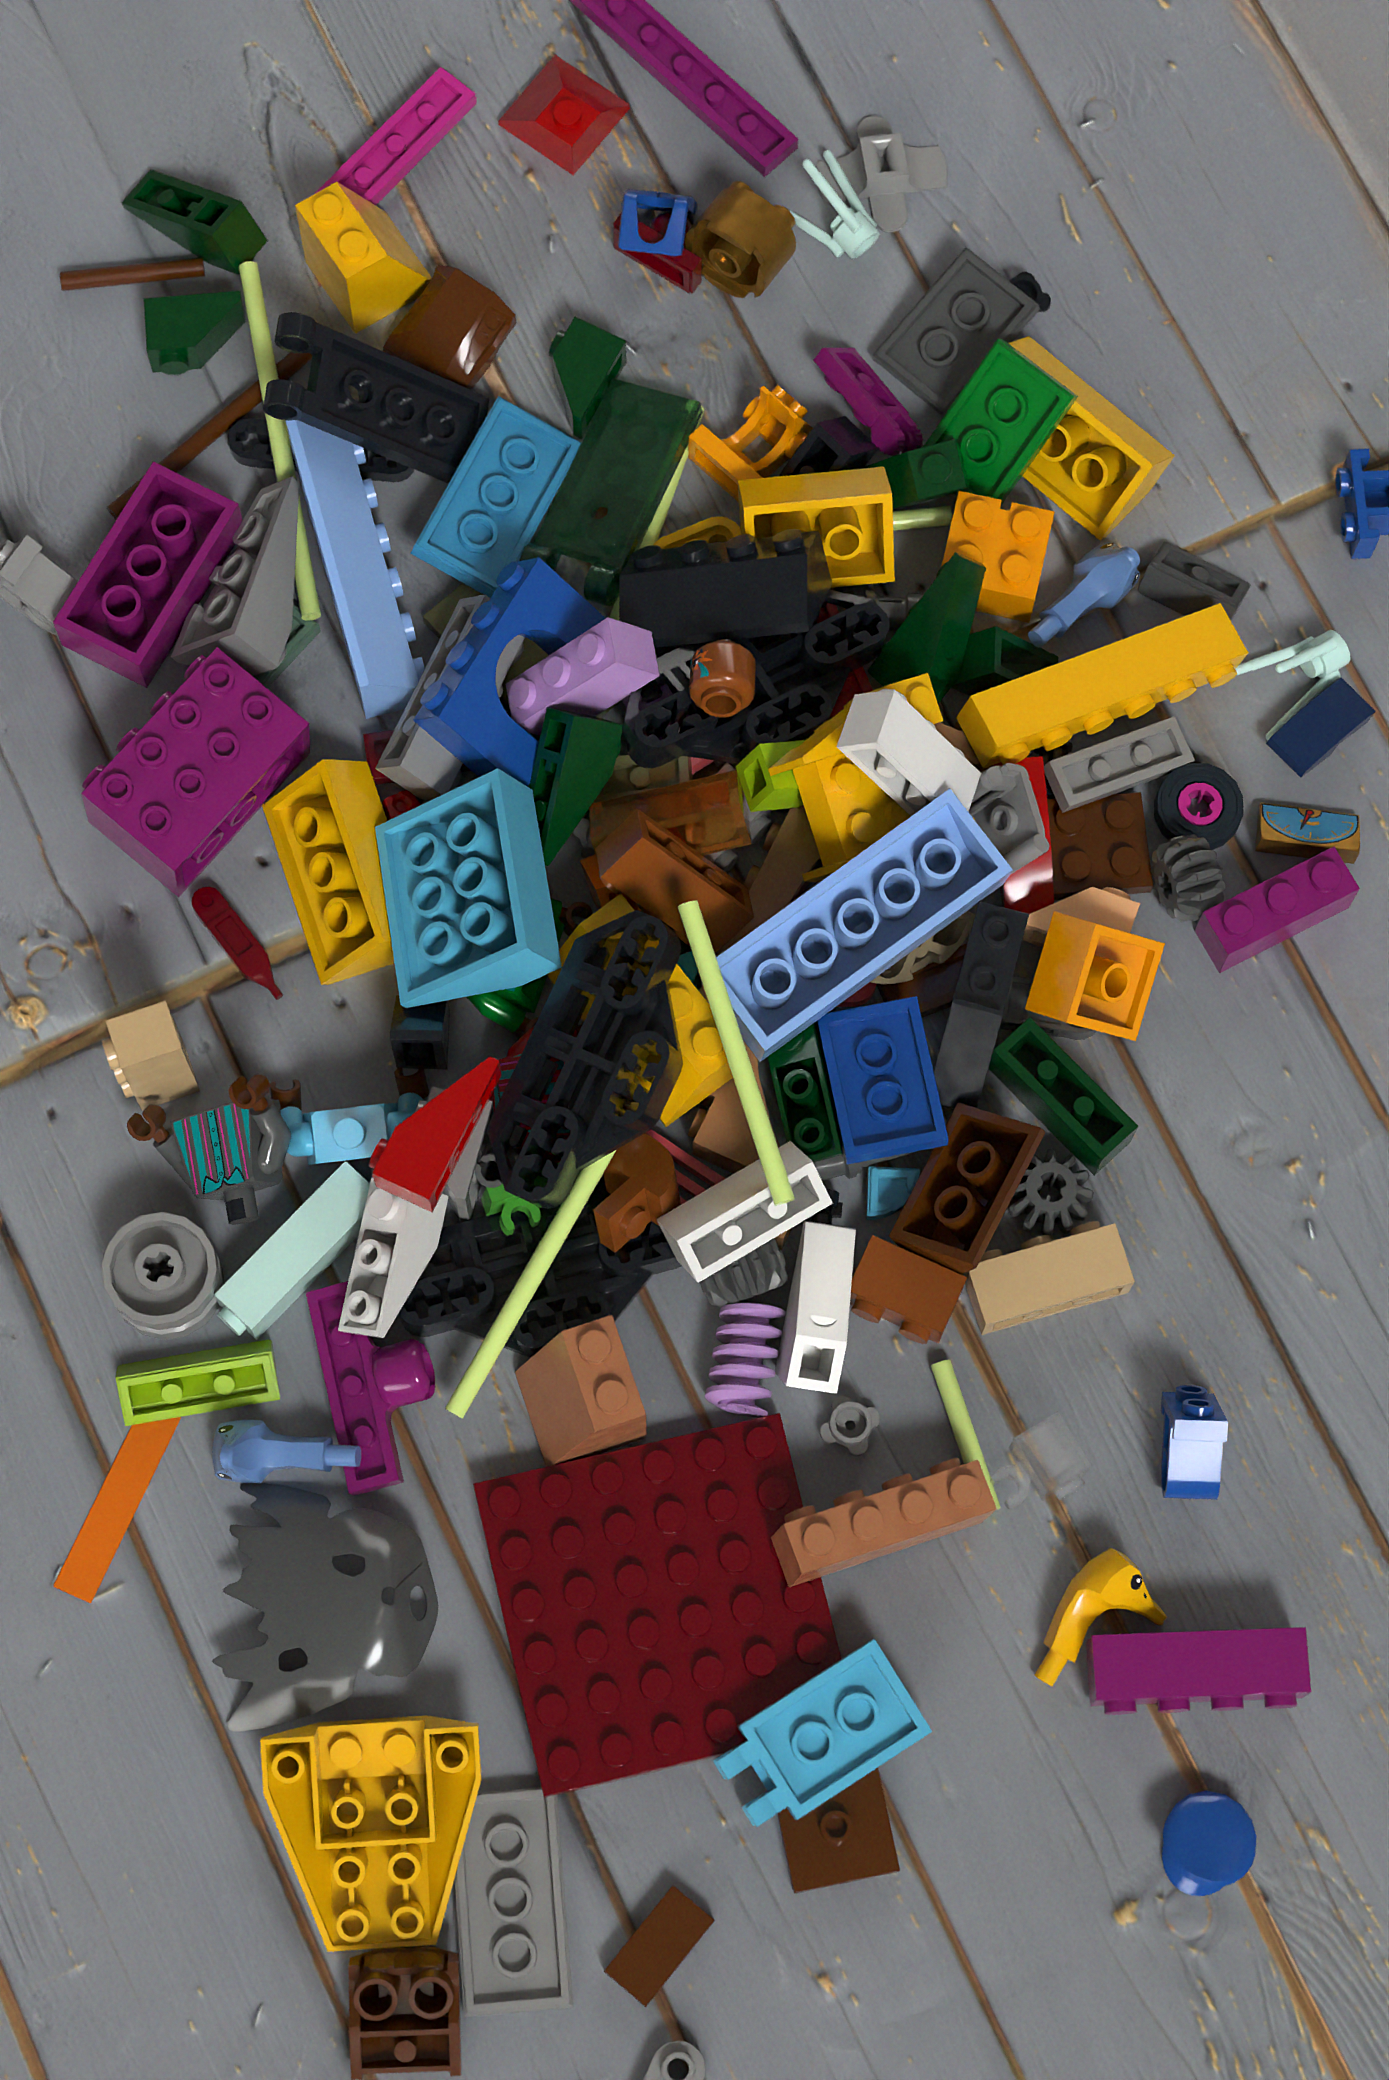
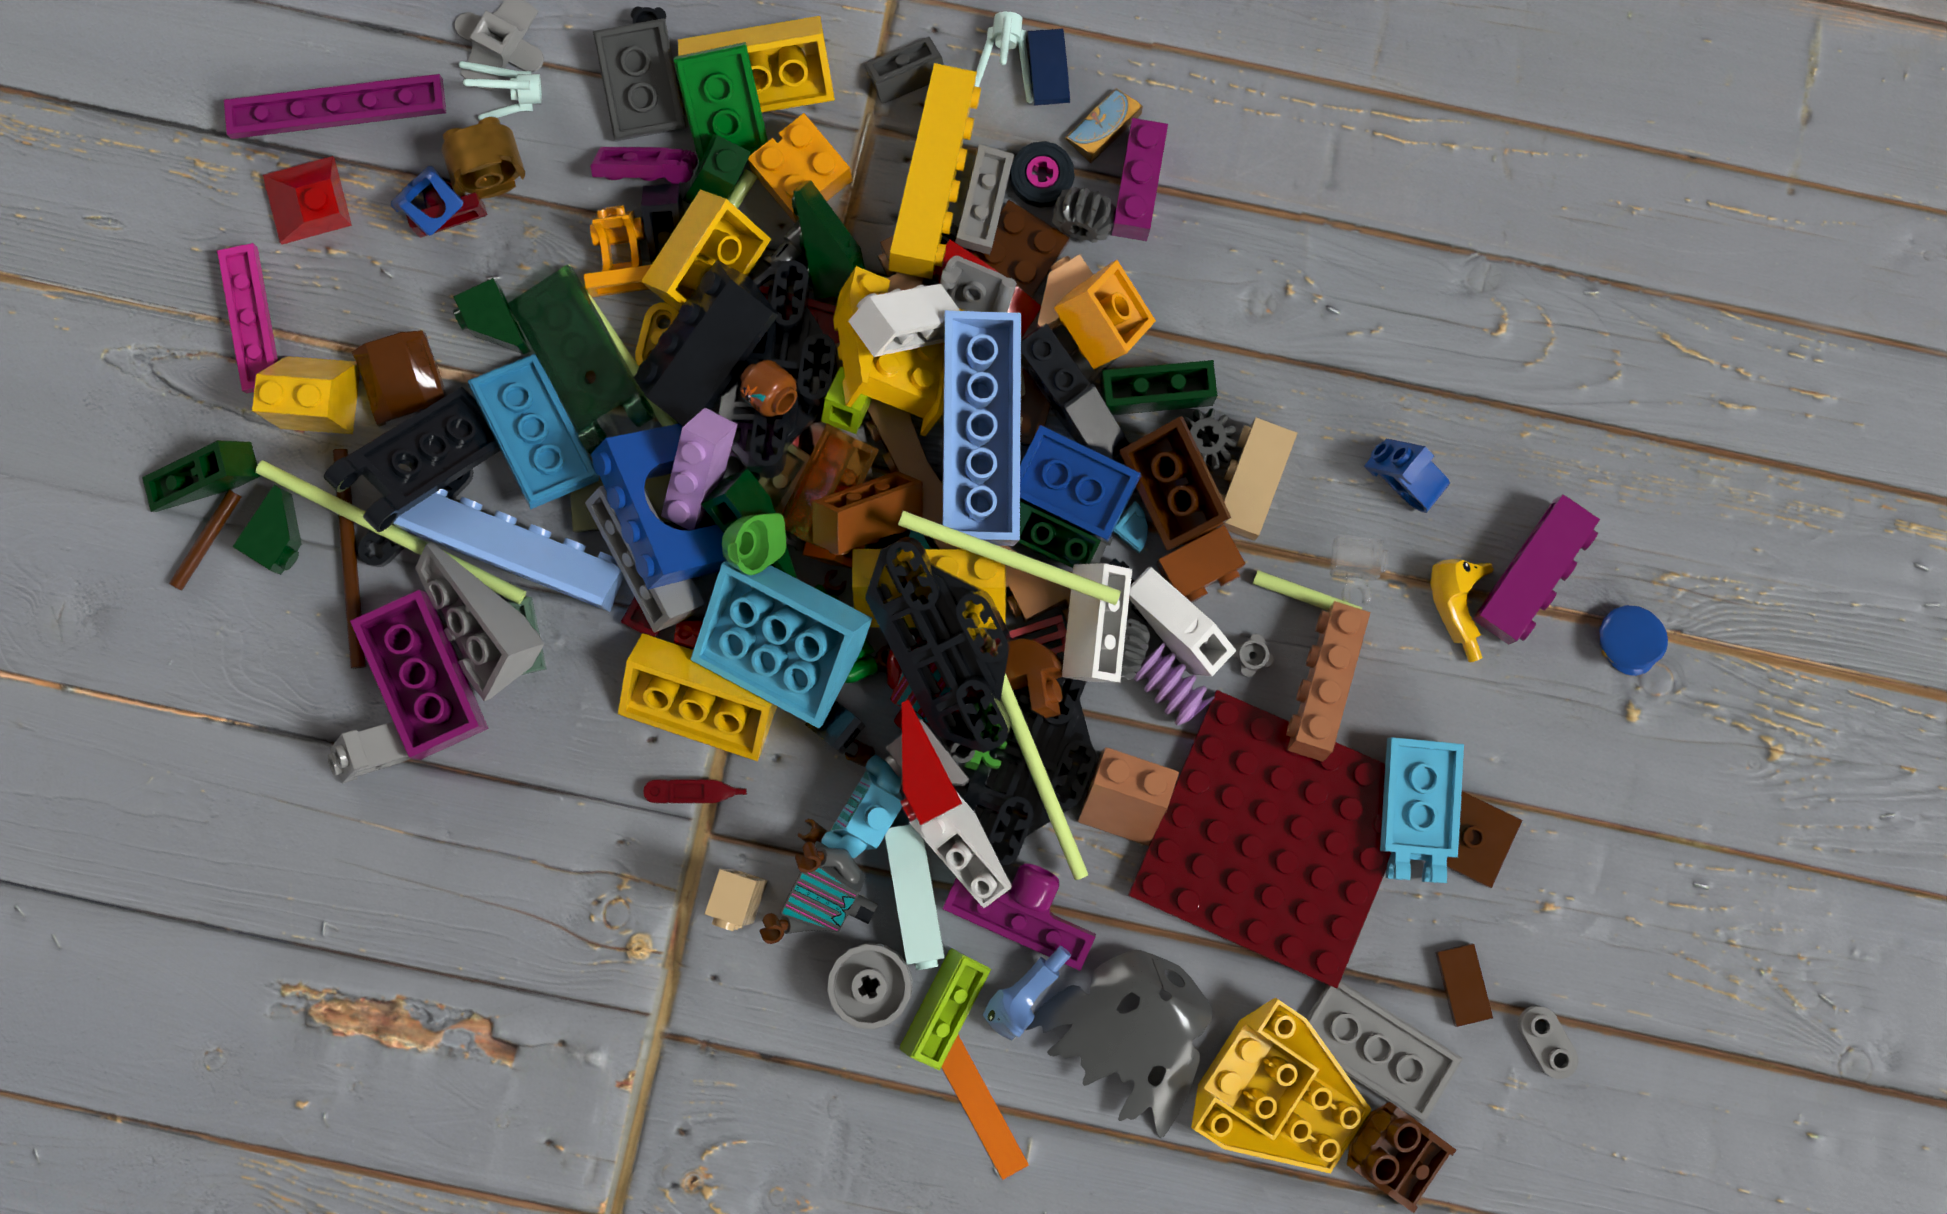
camera: 50 degrees left, 10 degrees up
magenta brick [81,647,310,897] -> none
dark green slope [952,626,1059,696] -> none
medium blue animal [1028,541,1140,647] -> none
none -> bright green piece [722,513,786,575]

